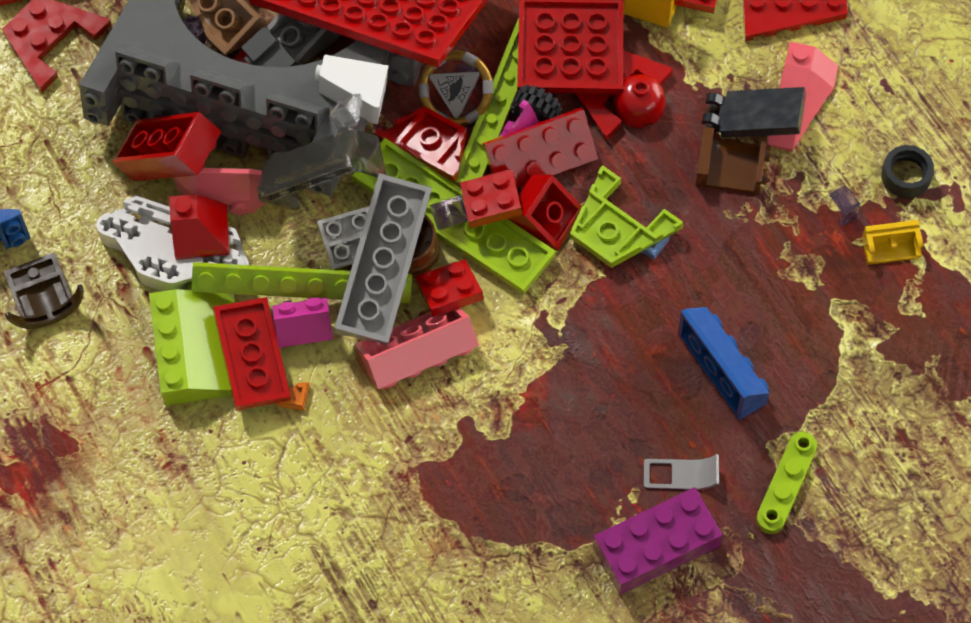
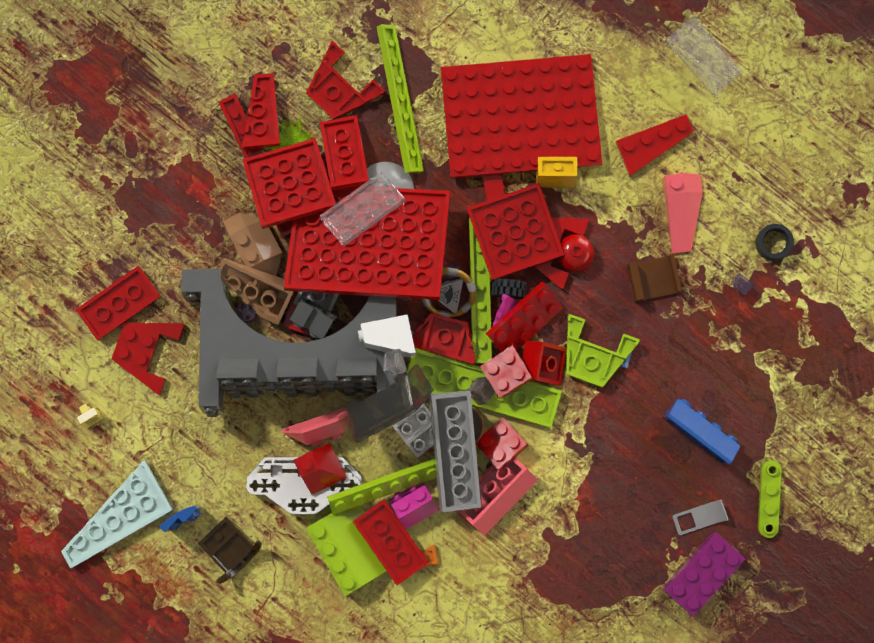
camera: 20 degrees left, 20 degrees up
red brick [112,112,221,181] -> none
black tile [702,87,807,138] -> none
yellow hinge [862,220,923,265] -> none

